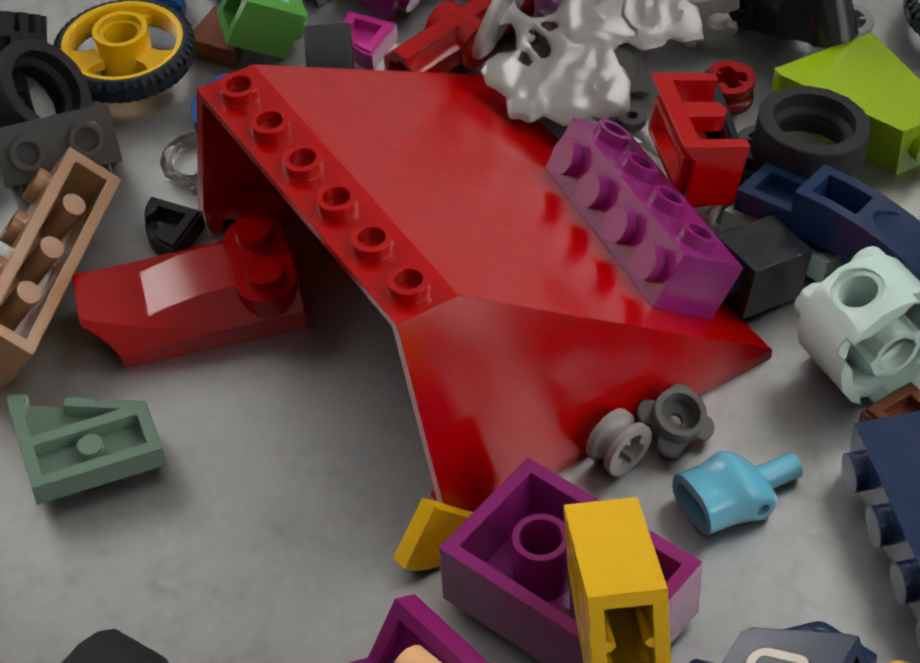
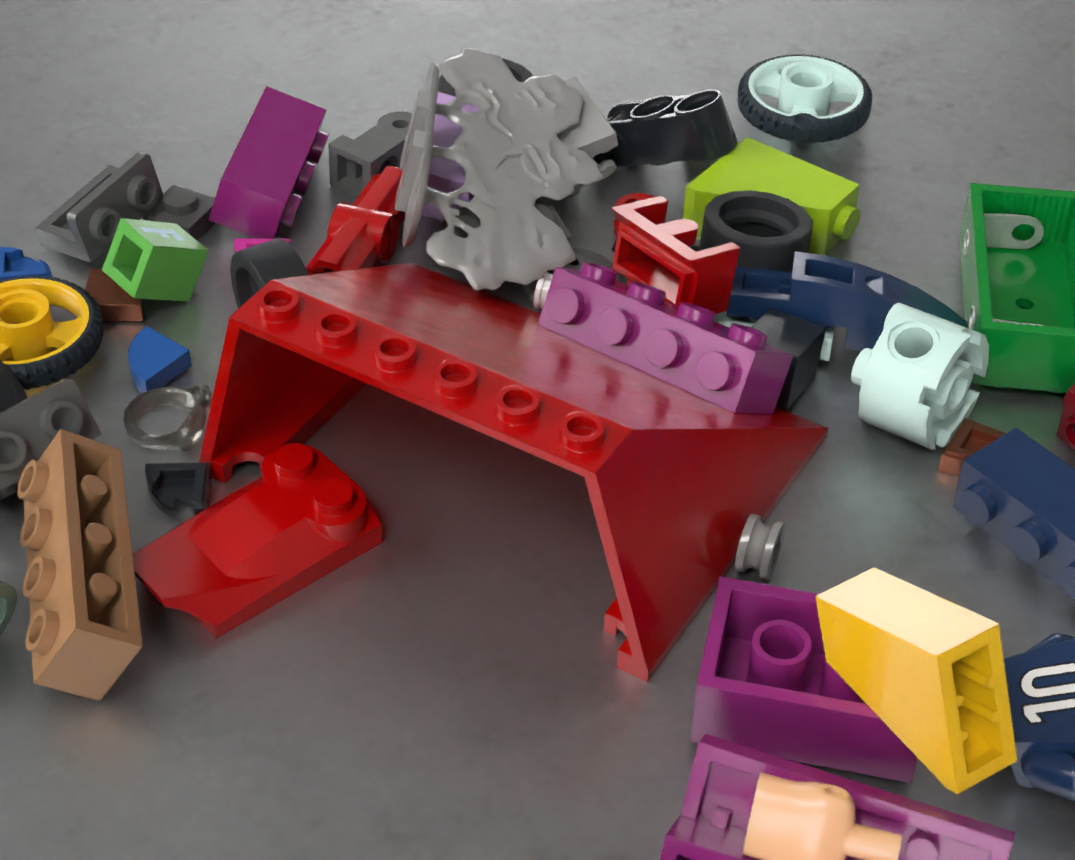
camera: 30 degrees left, 5 degrees down
sand green wing [6,394,167,505] -> none
yellow tile [393,497,474,571] -> none
dark grey plate [636,384,715,458] -> none
medium azure piece [672,450,803,535] -> none

